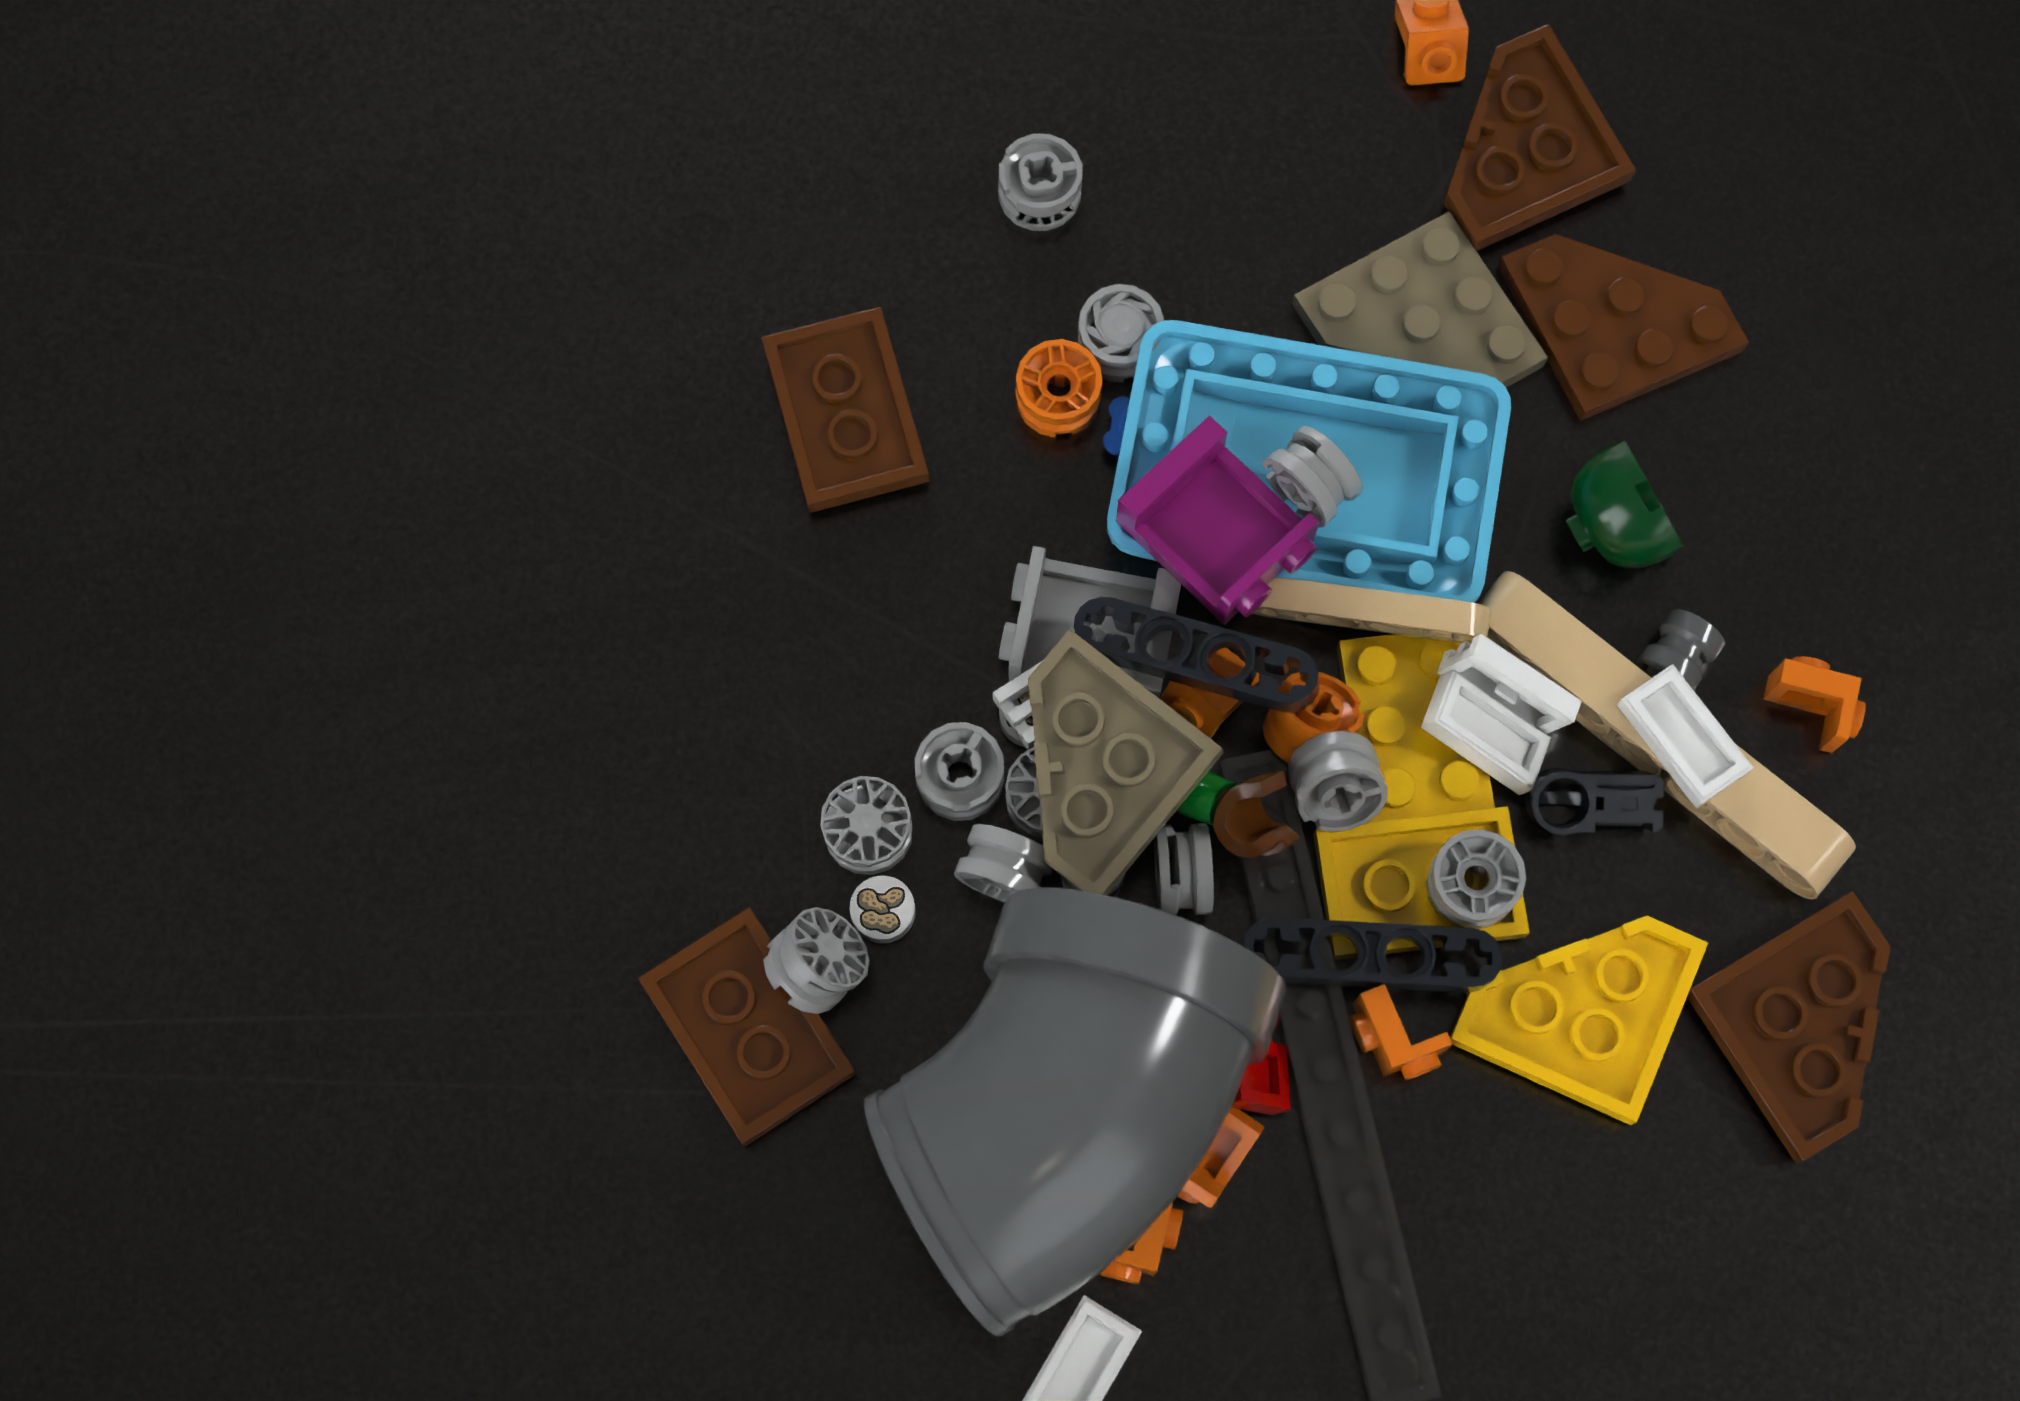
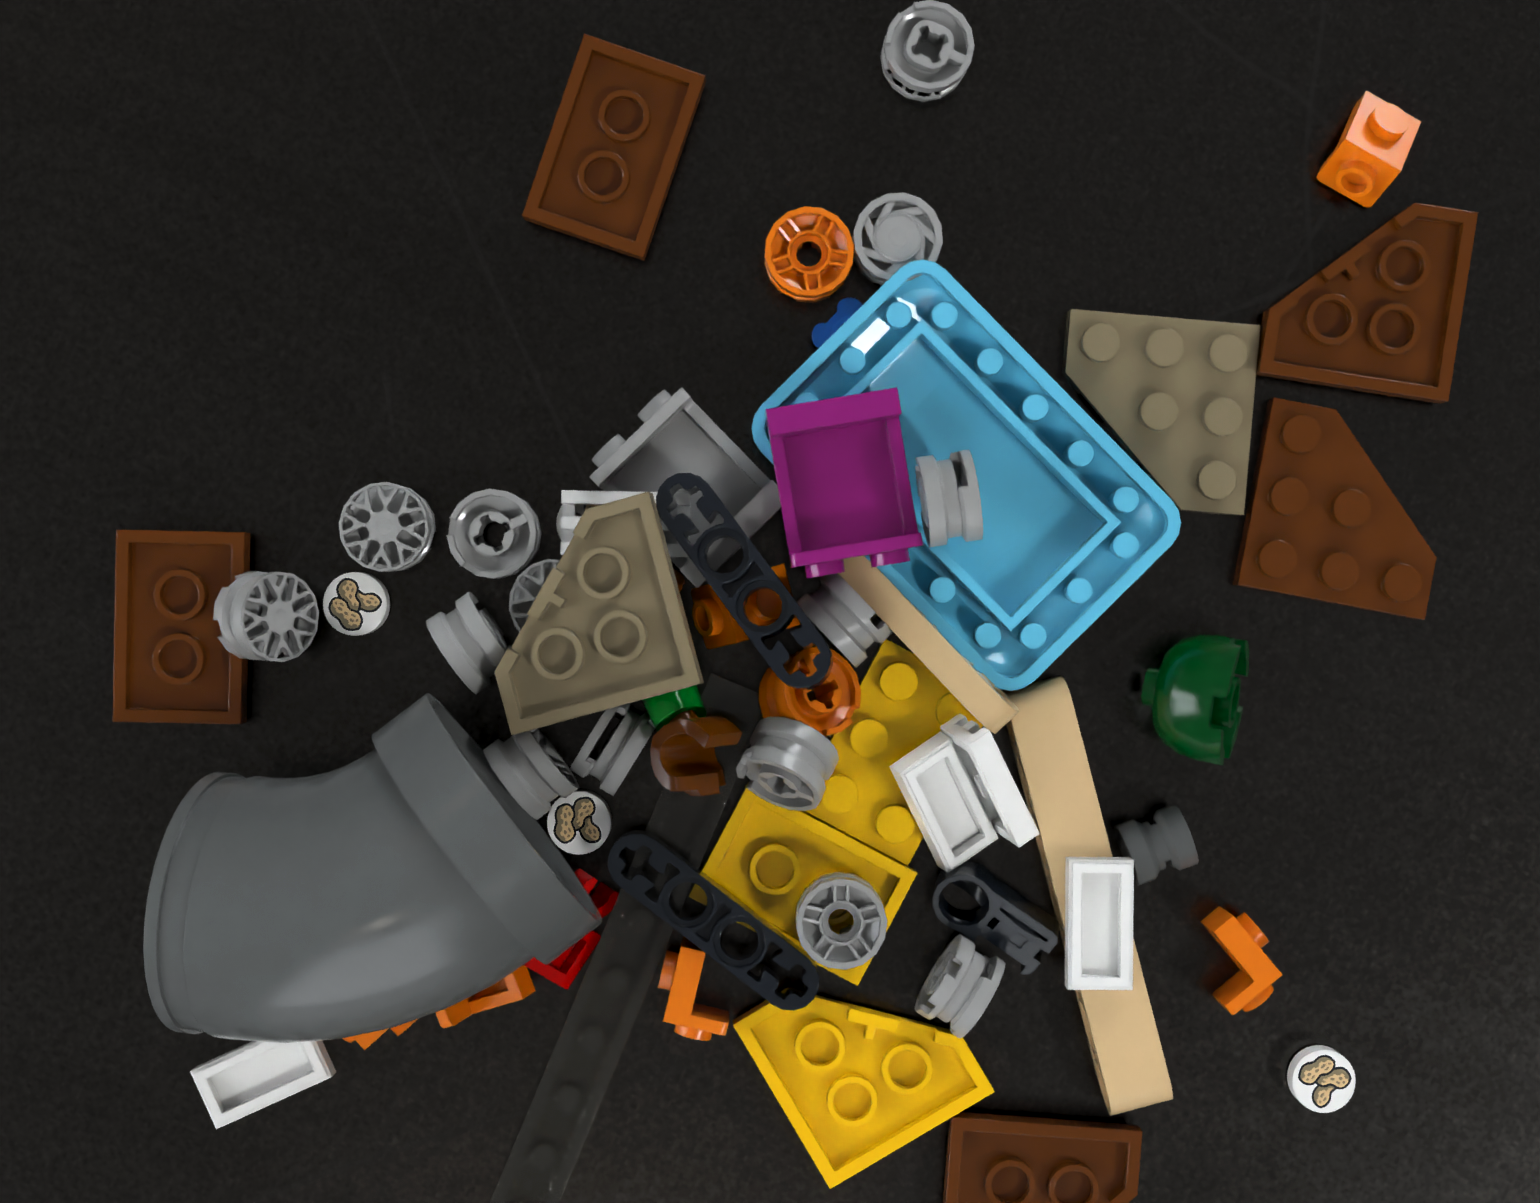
camera: 35 degrees right, 15 degrees up
none -> light grey wheel [796,573,893,668]
none -> light grey wheel [914,934,1006,1039]
none -> tile [1287,1045,1356,1113]

